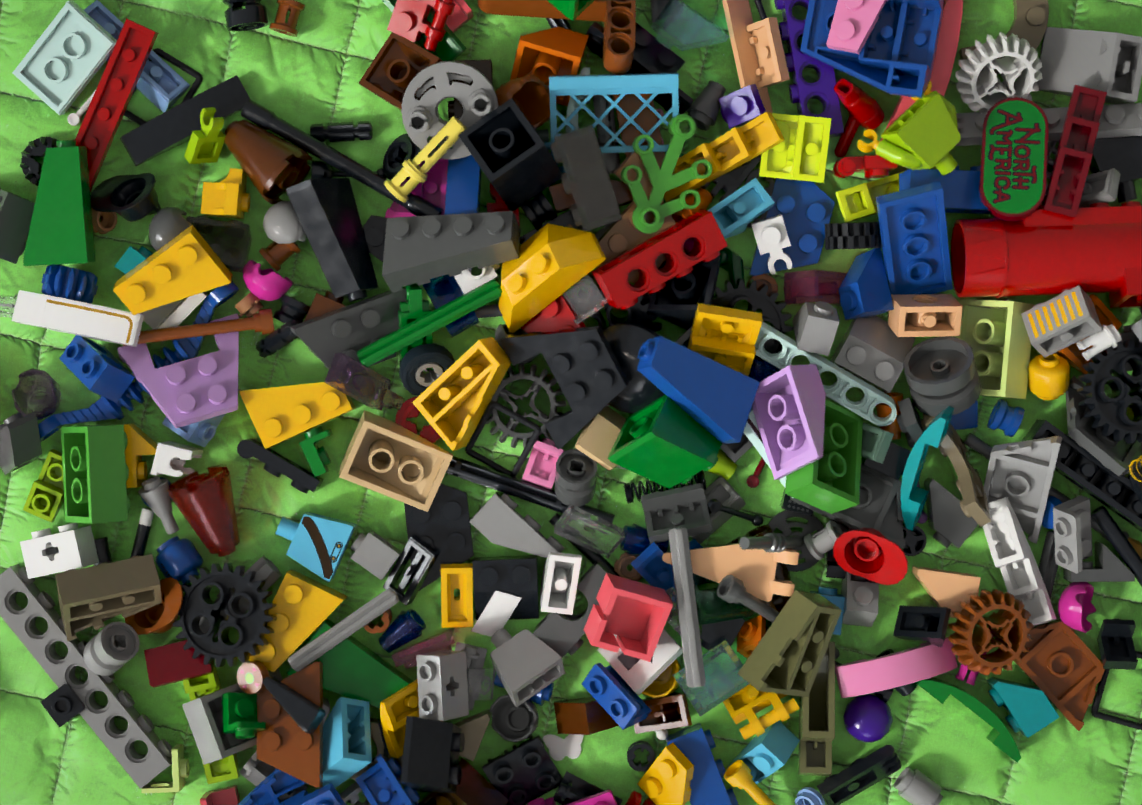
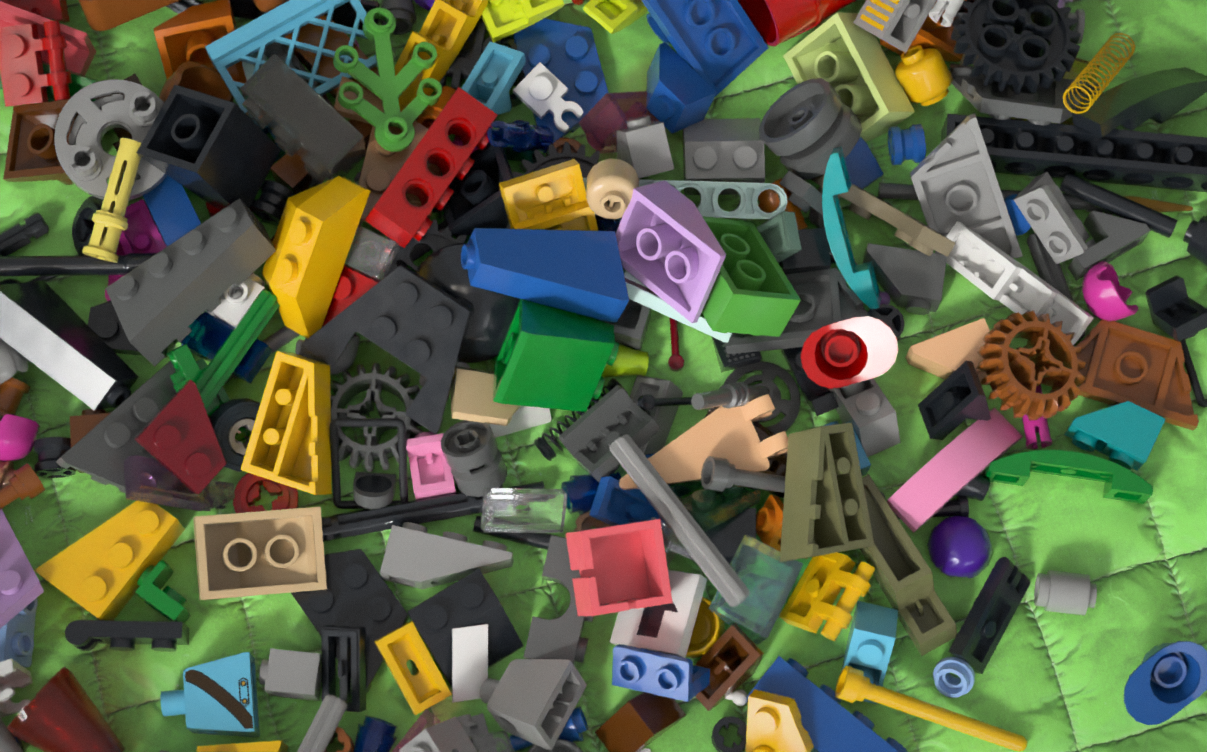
camera: 25 degrees left, 15 degrees down
black axle [256,320,299,358] -> none
white slope [540,552,582,615] -> none
light grey bush [804,520,843,560] -> none
black tyre [825,222,882,249] -> none
light nougat brick [887,294,963,337] -> none
none -> dark red wing [135,380,226,495]
none -> dark grey tile [353,472,396,509]
none -> clear blue pin [487,120,554,152]
none -> tan head [586,158,639,219]

